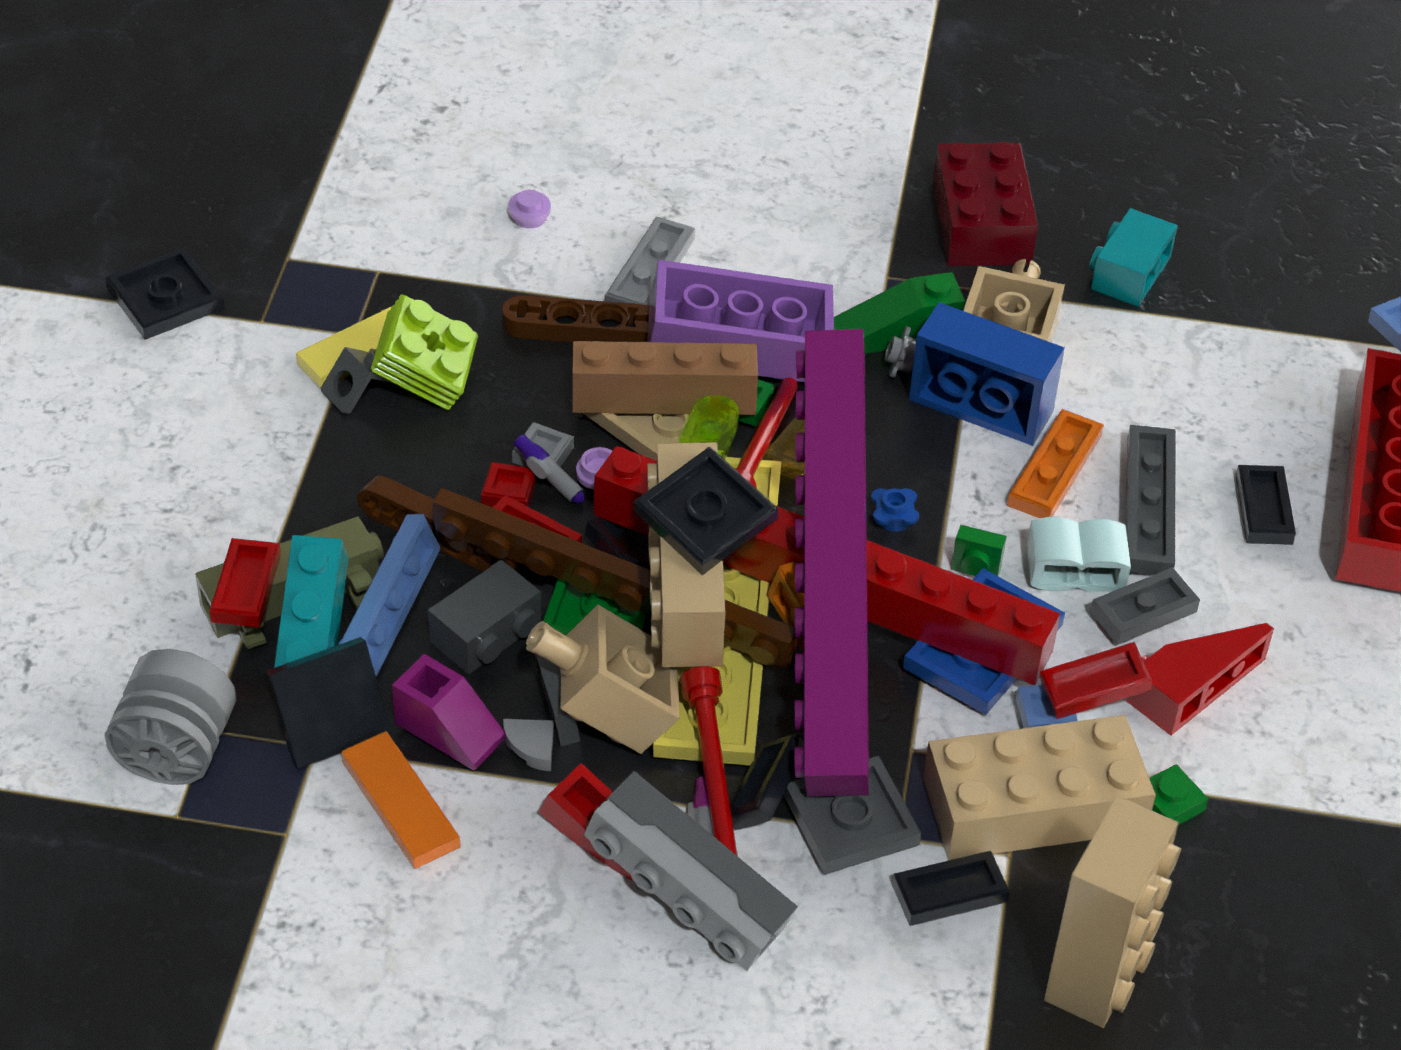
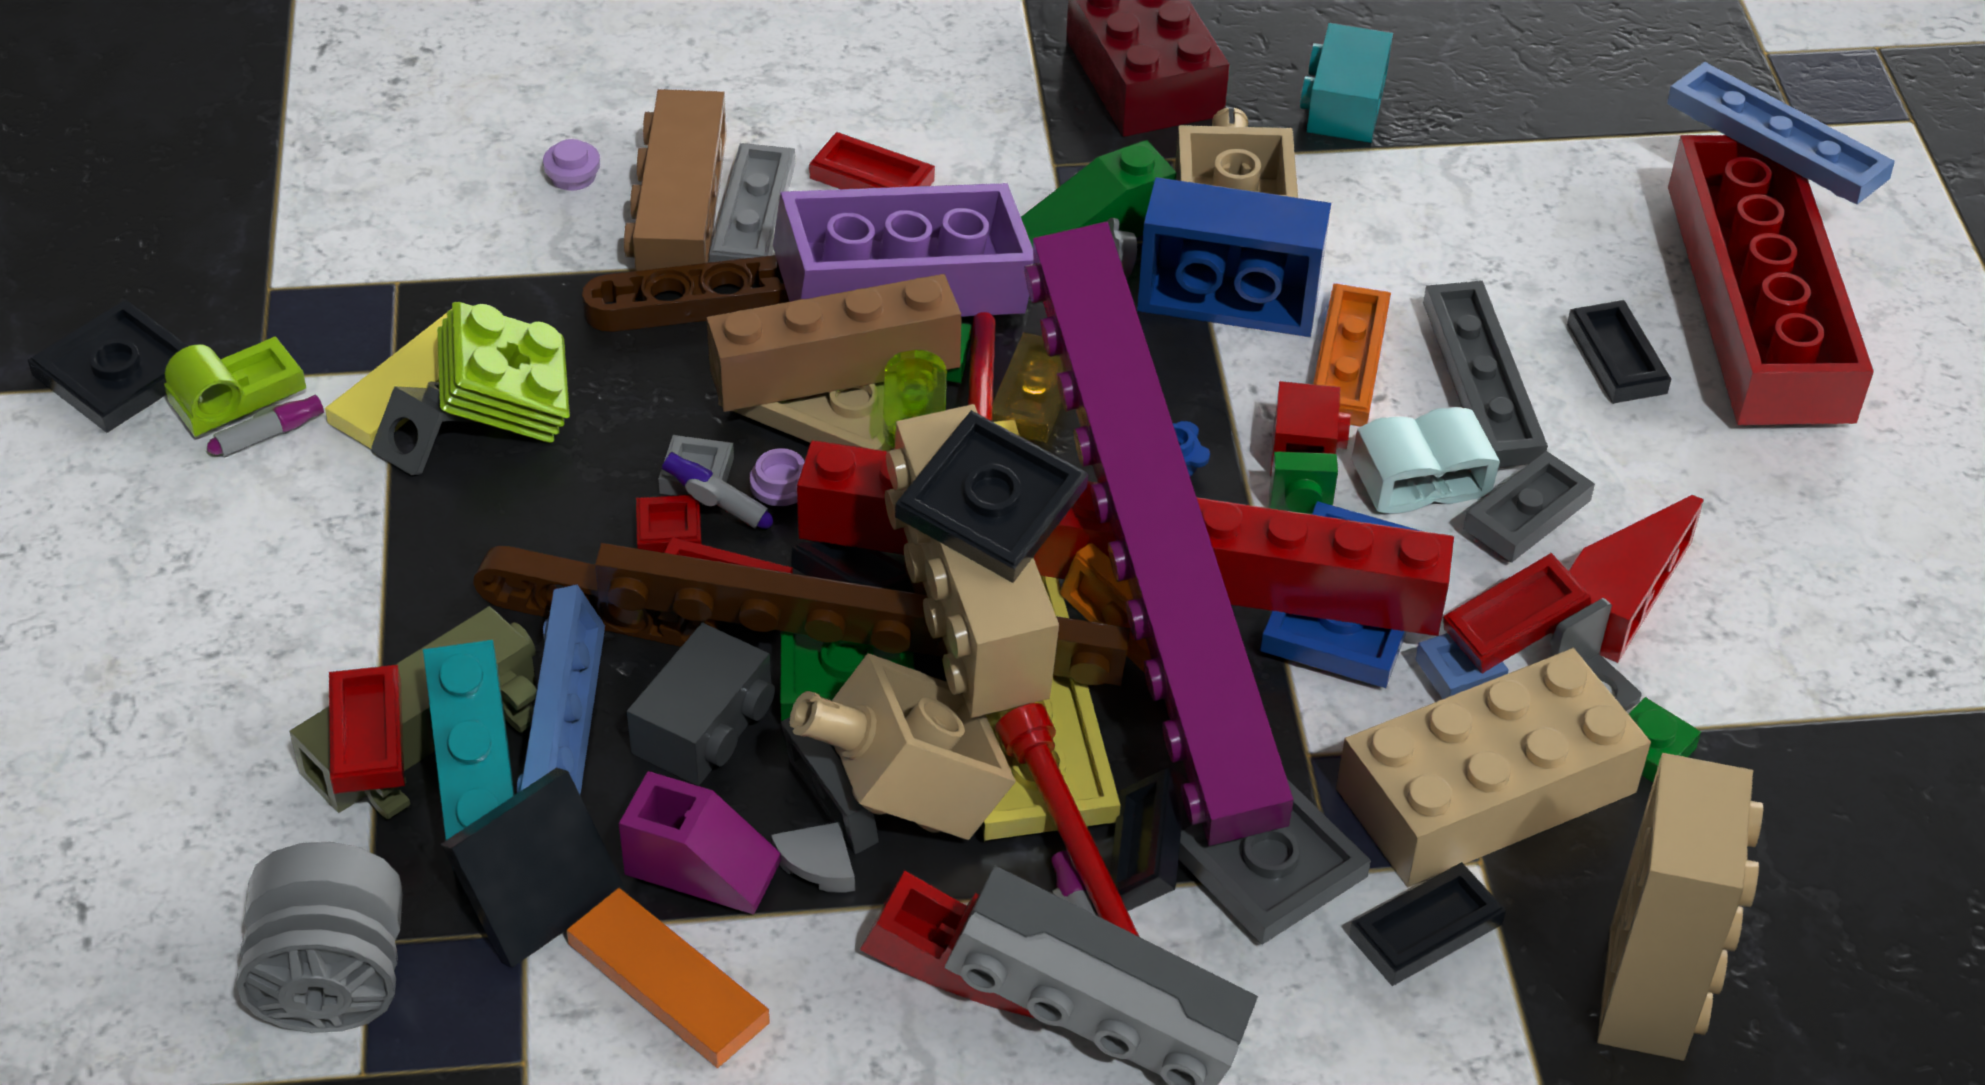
camera: 15 degrees left, 0 degrees up
none -> lime plate [164,336,306,437]
none -> piece [207,395,324,457]
none -> medium nougat brick [624,89,727,271]
none -> red tile [809,132,935,189]
none -> red brick [1270,381,1350,476]
none -> dark grey bracket [1549,598,1642,711]

